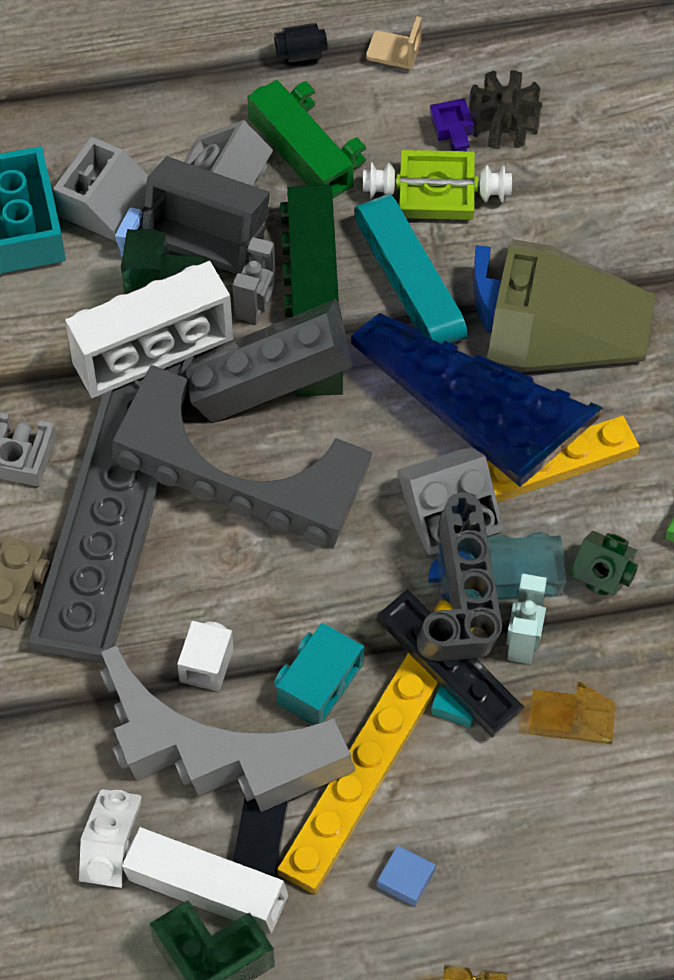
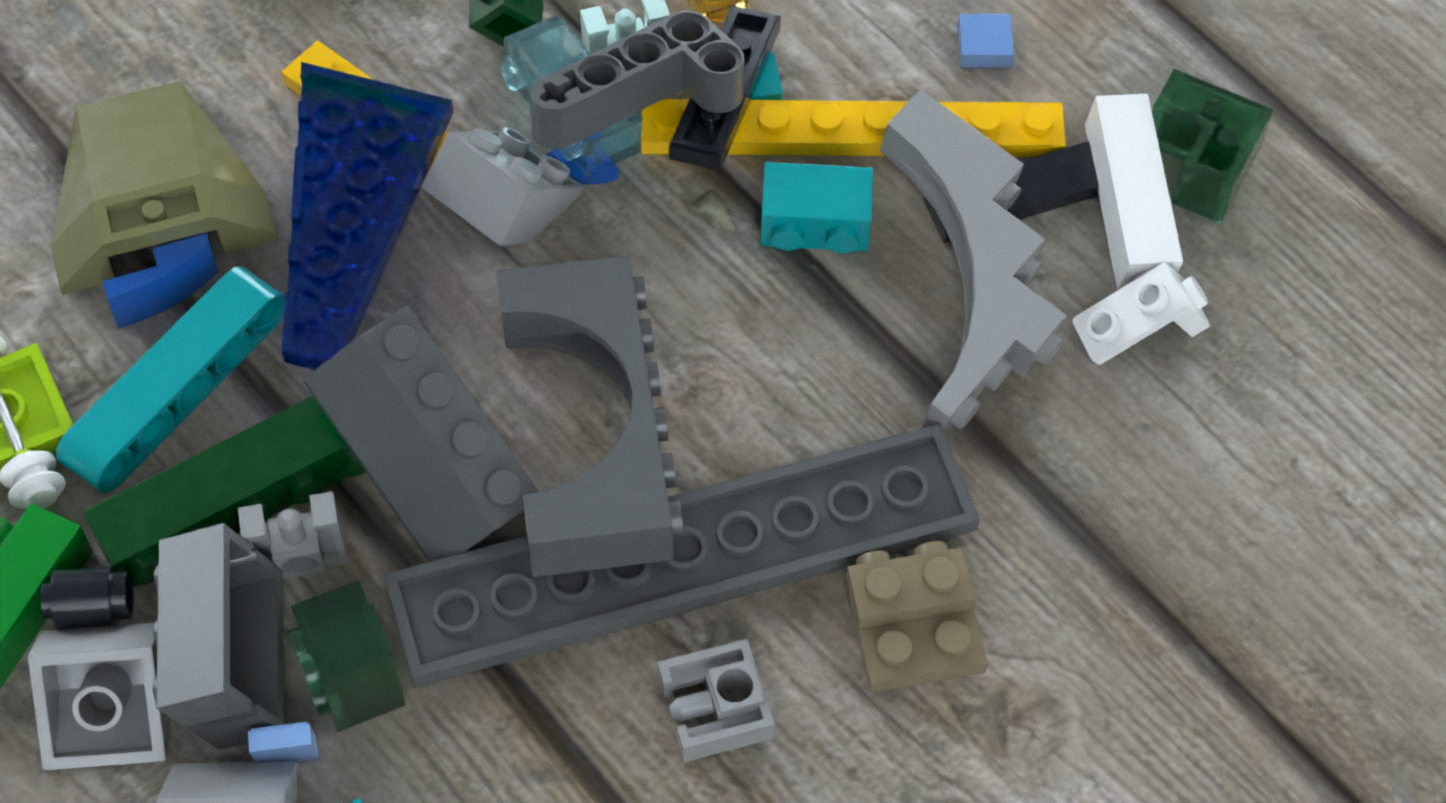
camera: 120 degrees left, 0 degrees up
white brick [65,261,233,398] -> none
white brick [177,621,234,692] -> none
none -> black brick [40,566,134,630]

